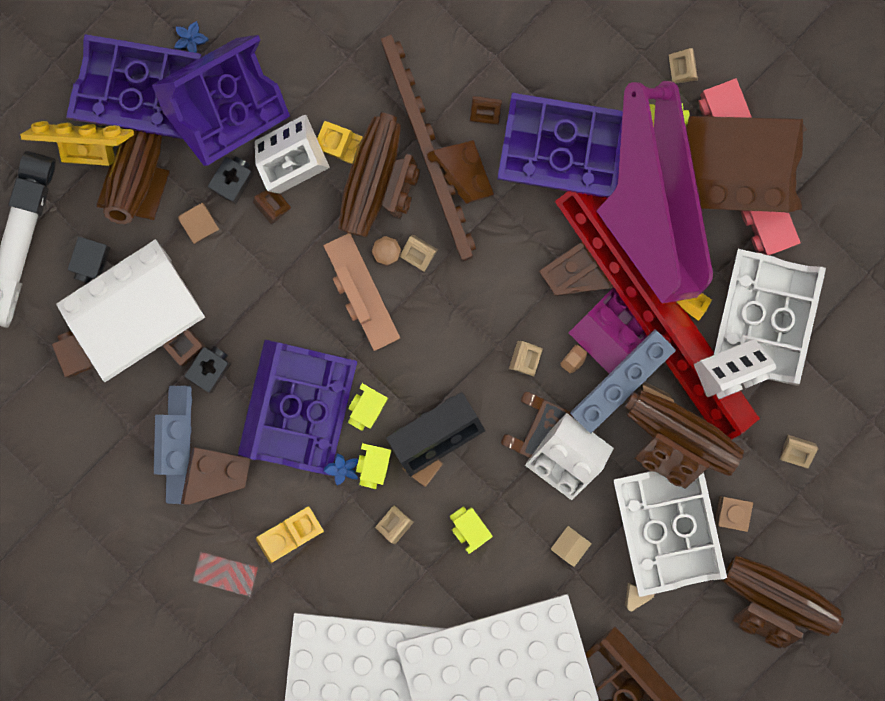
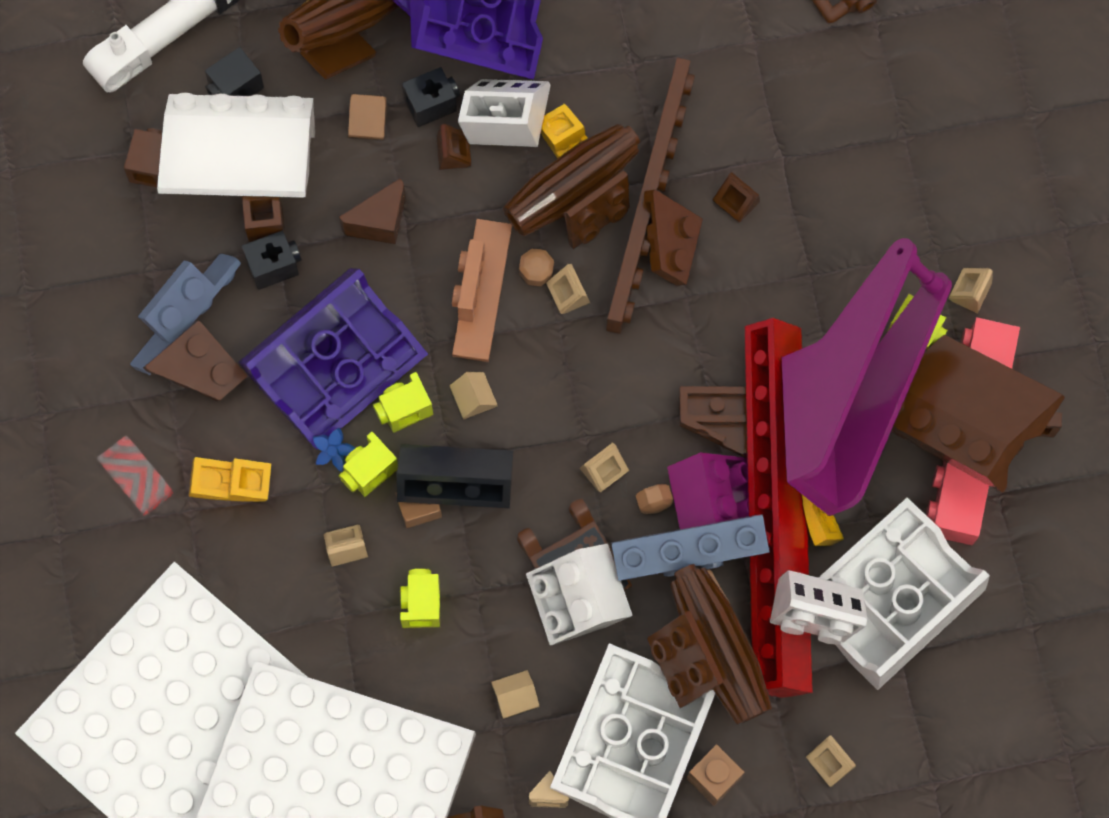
camera: 30 degrees right, 15 degrees down
dark purple piece [497,93,623,198] -> none
none -> reddish brown slope [339,179,406,244]
none -> tan slope [450,372,498,420]

